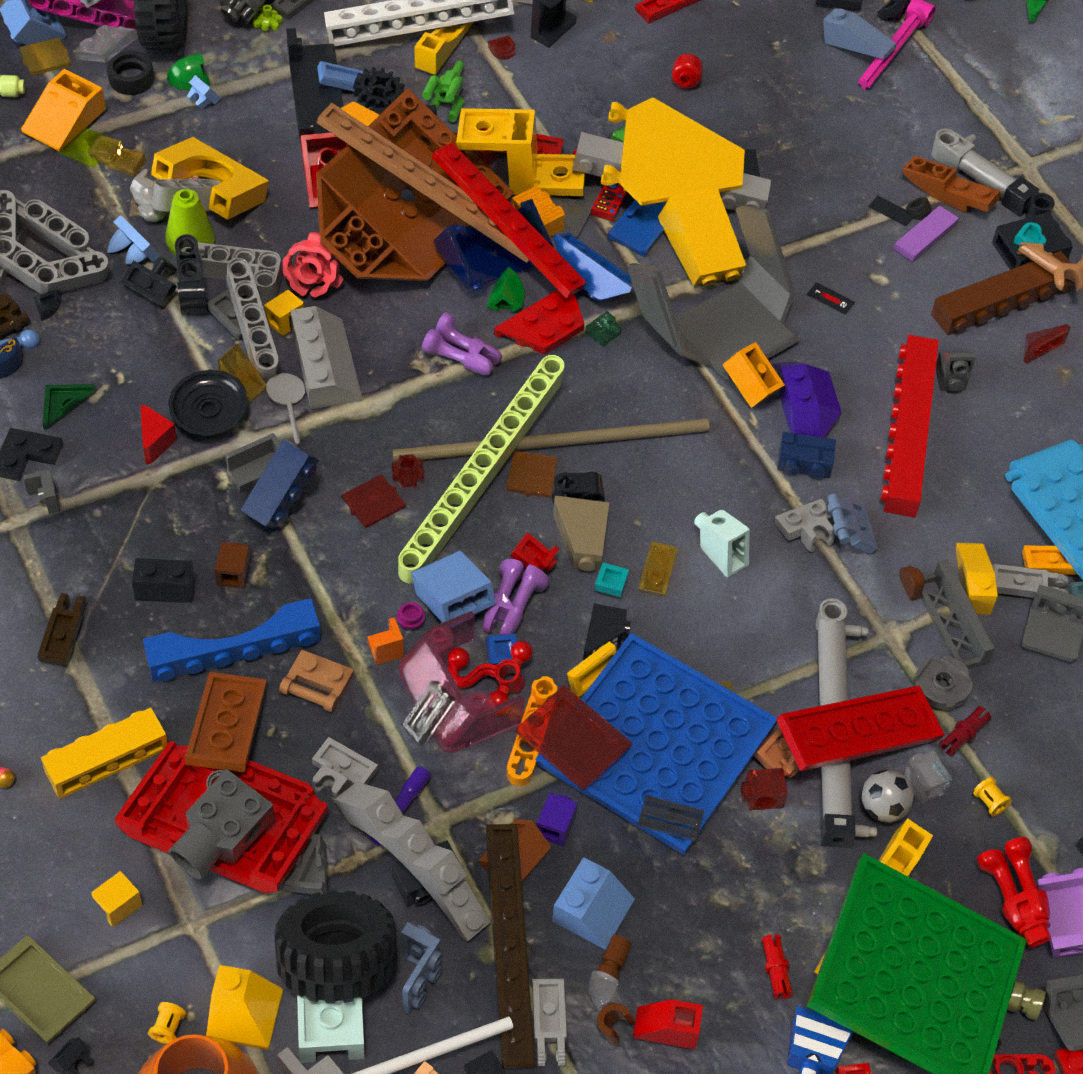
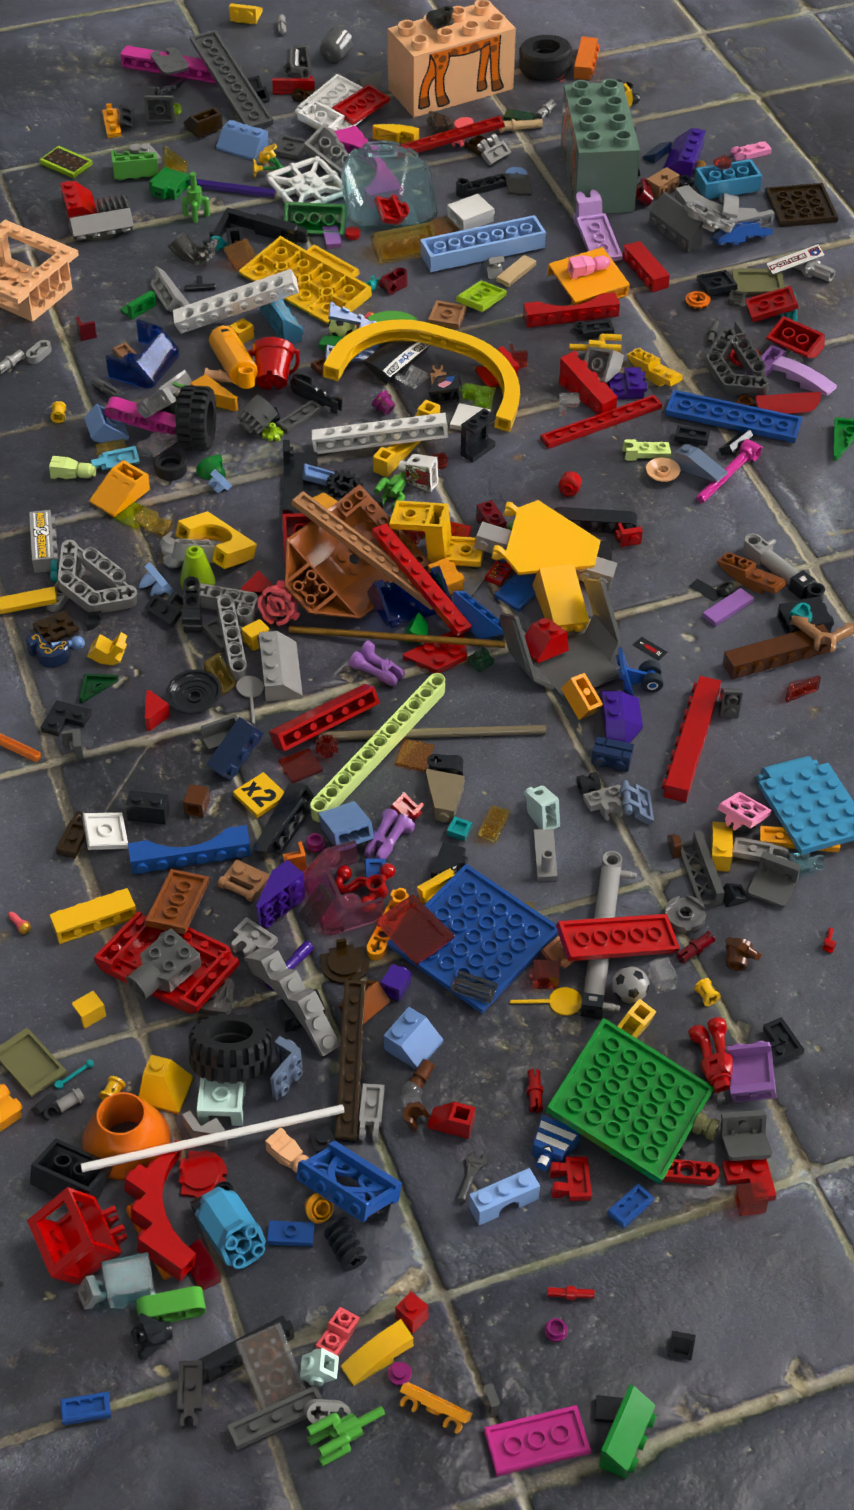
camera: 10 degrees right, 5 degrees down
none -> teal hinge [55,1060,94,1090]
none -> light grey pin [56,1088,85,1113]
none -> white tile [82,812,128,850]
none -> yellow brick [87,632,127,665]
none -> medium azure hinge [91,446,140,471]
none -> yellow tile [233,772,284,818]
none -> red slope [241,570,273,593]
none -> black wedge [253,783,314,853]
none -> dark purple slope [256,860,305,929]
none -> red brick [269,684,380,751]
none -> pearl gold piece [289,626,506,648]
none -> dark brown piece [320,938,369,985]
none -> torso [398,454,438,492]
none -> dark red brick [476,500,507,529]
none -> yellow piece [509,987,582,1016]
none -> red slope [524,618,569,663]
none -> light grey piece [533,829,558,881]
none -> black beam [554,507,637,534]
none -> black wheel [576,772,601,795]
none -> red bracket [614,523,643,547]
none -> plate [616,647,664,696]
none -> yellowish green plate [622,439,671,461]
none -> light nougat dish [646,458,680,482]
none -> bright pink piece [718,792,772,833]
none -> black slope [723,883,750,907]
none -> reddish brown piece [725,937,762,971]

